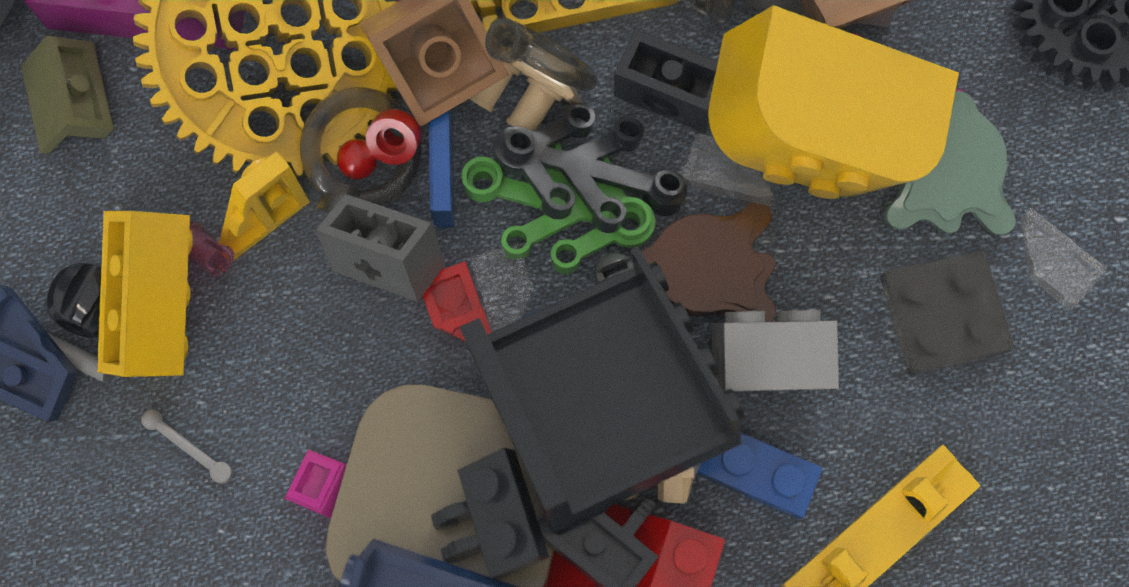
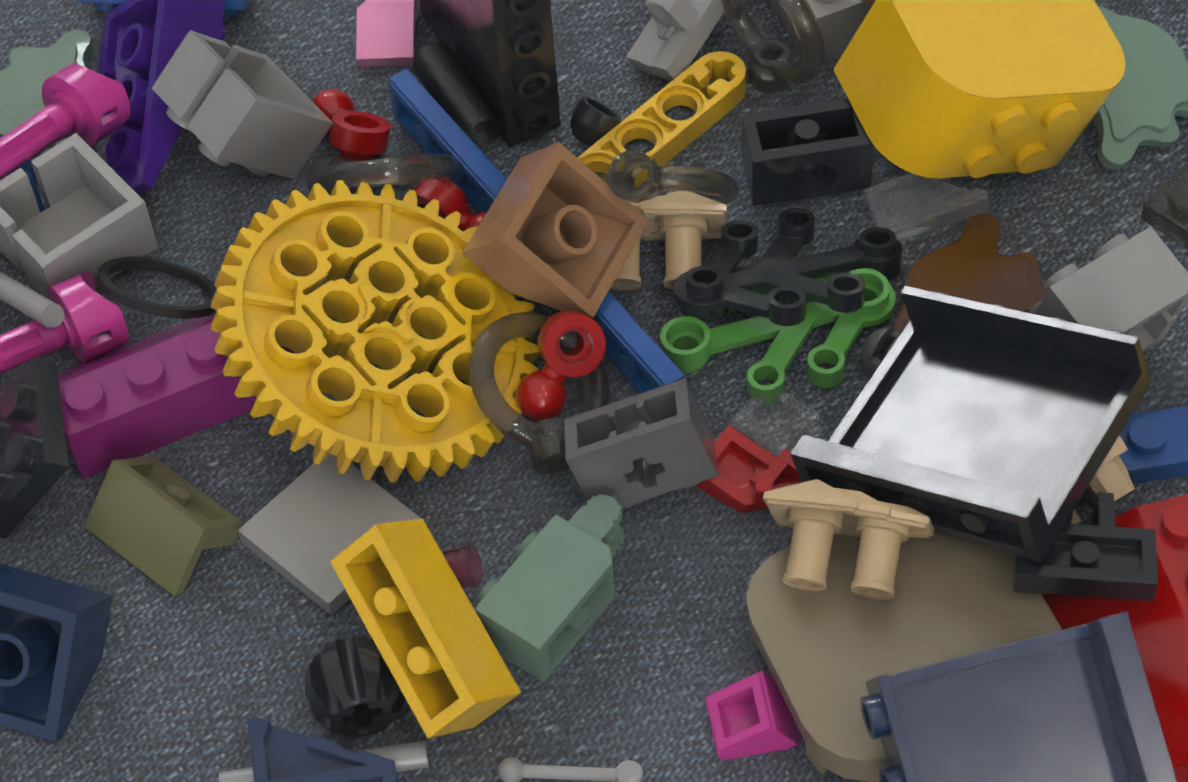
camera: 30 degrees left, 20 degrees down
yellow wing [218,151,310,262] -> none
black hinge [431,448,550,579] -> none
none -> light grey tile [238,454,422,616]
none -> sand green hinge [474,493,624,683]
none -> tan connector [763,479,934,600]

